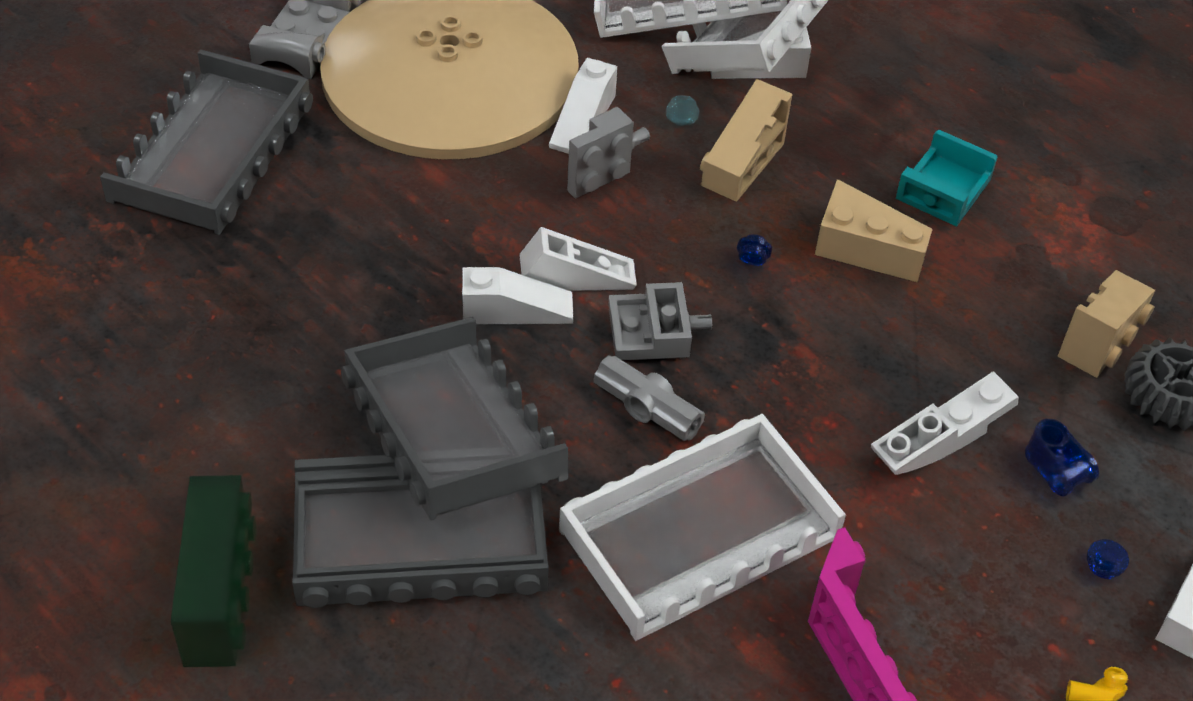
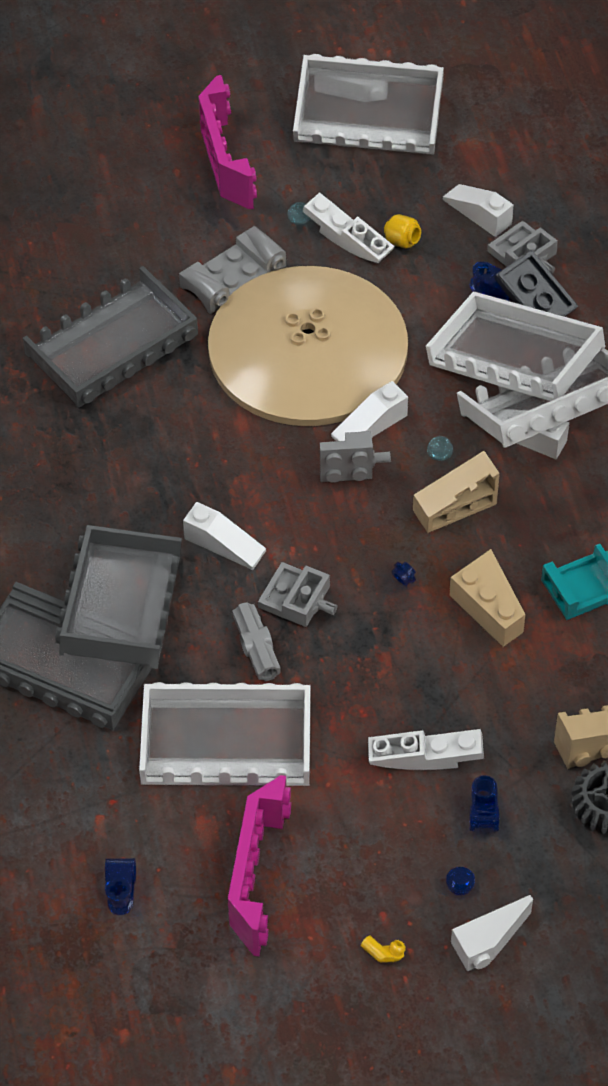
camera: 35 degrees right, 5 degrees up
white slope [520,227,637,291] -> none

